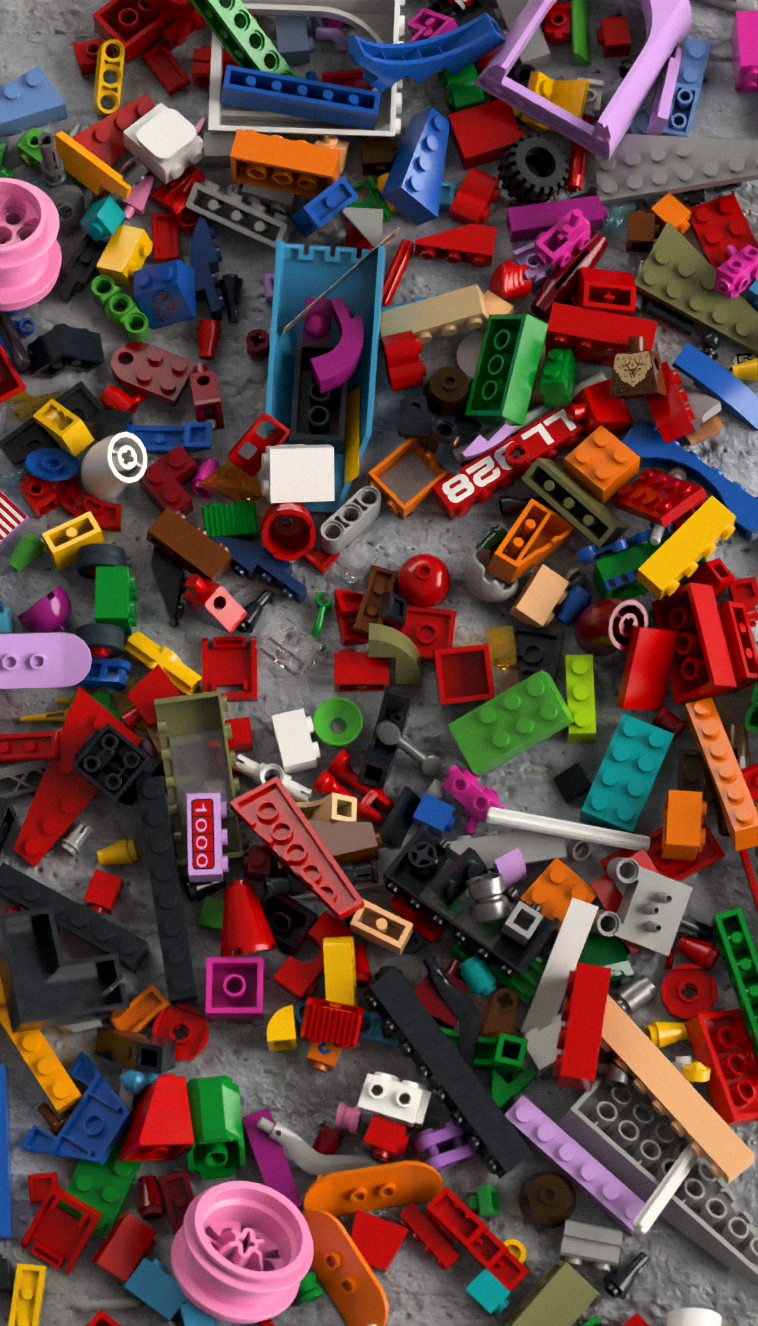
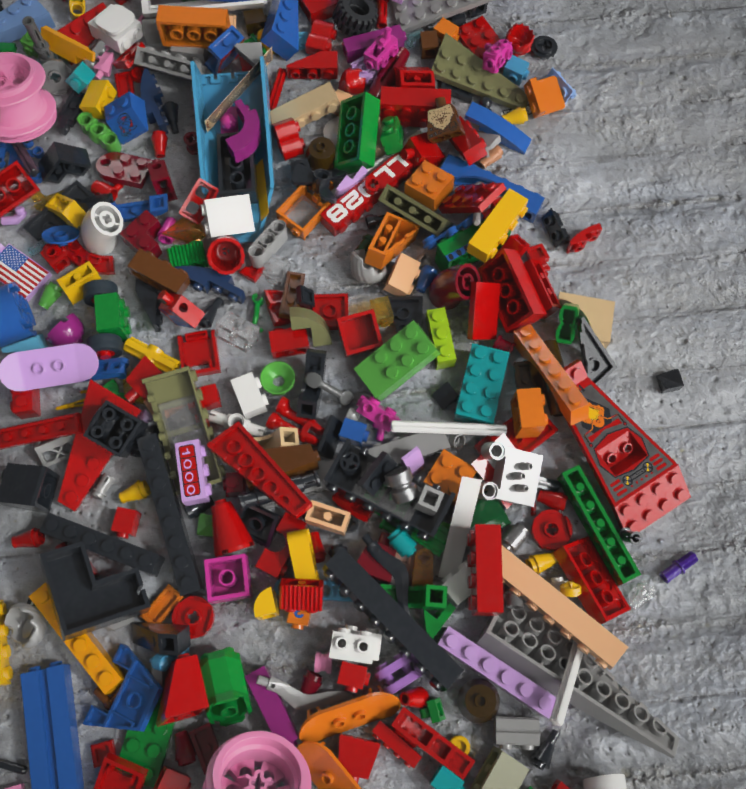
camera: 10 degrees left, 0 degrees up
red cylinder [398,554,451,607] -> none
none -> red cone [399,686,429,709]

